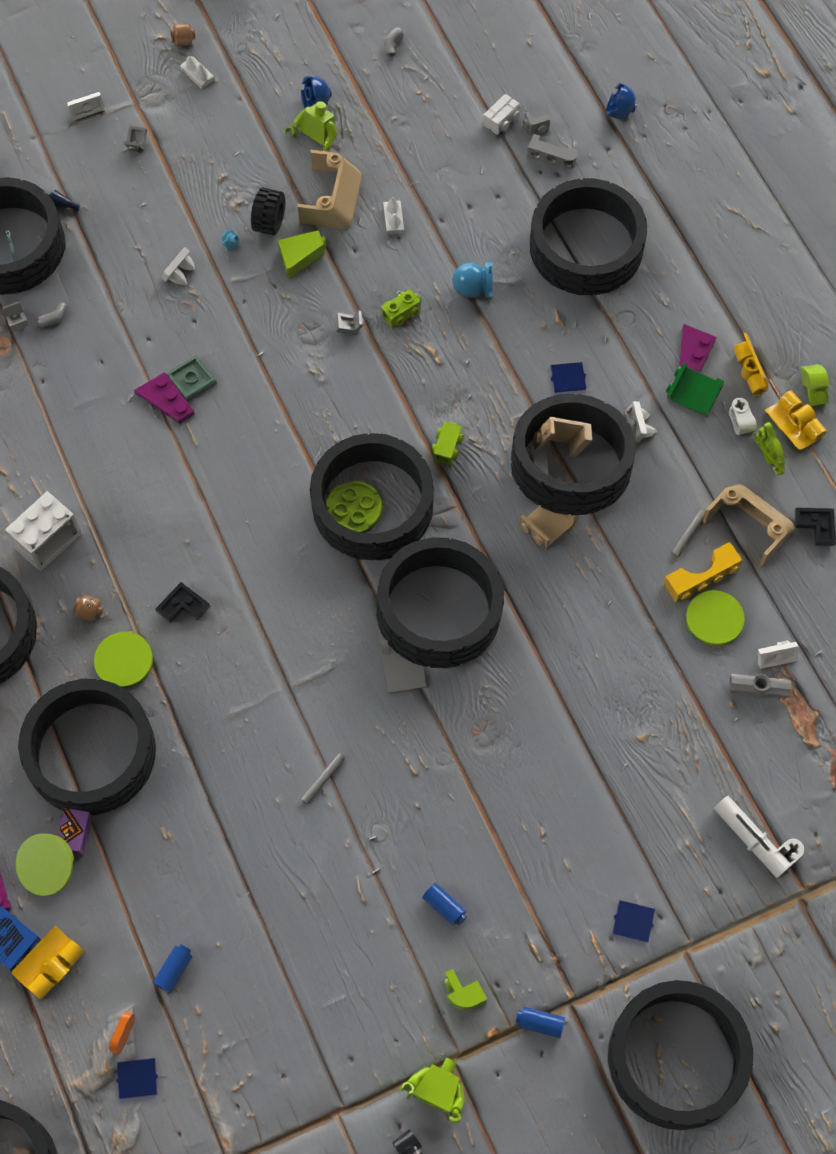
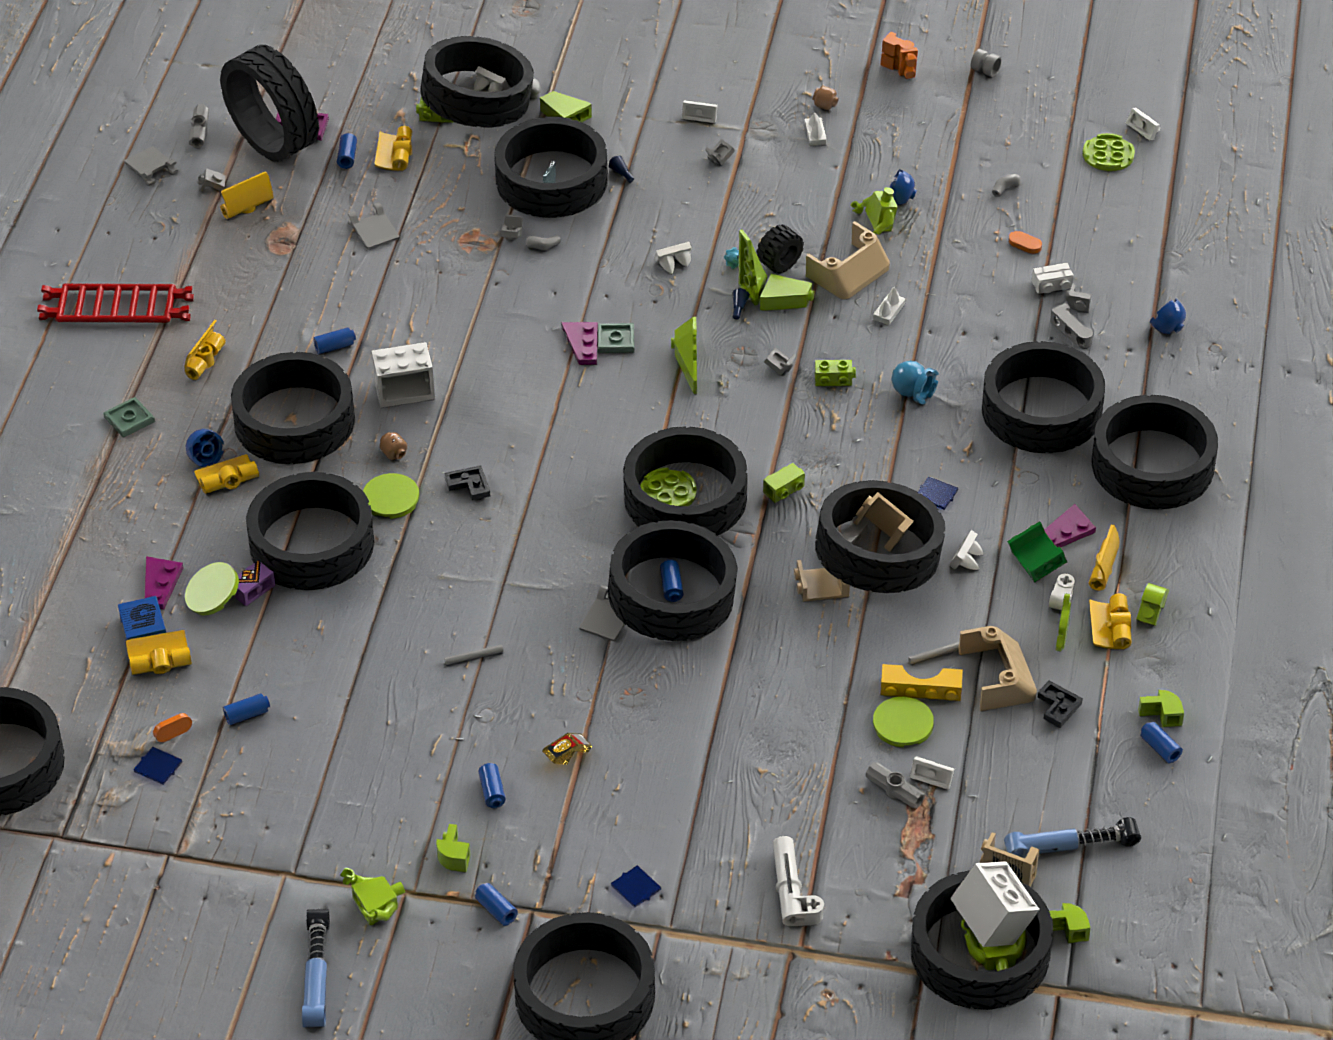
camera: 35 degrees right, 20 degrees down
none -> slope [542,733,592,764]
none -> blue brick [660,560,684,602]
none -> lime wedge [671,317,697,394]
none -> dark blue cone [732,288,750,320]
none -> lime wedge [738,229,767,305]
none -> orange tile [1009,231,1042,254]
none -> black tyre [1092,395,1218,509]

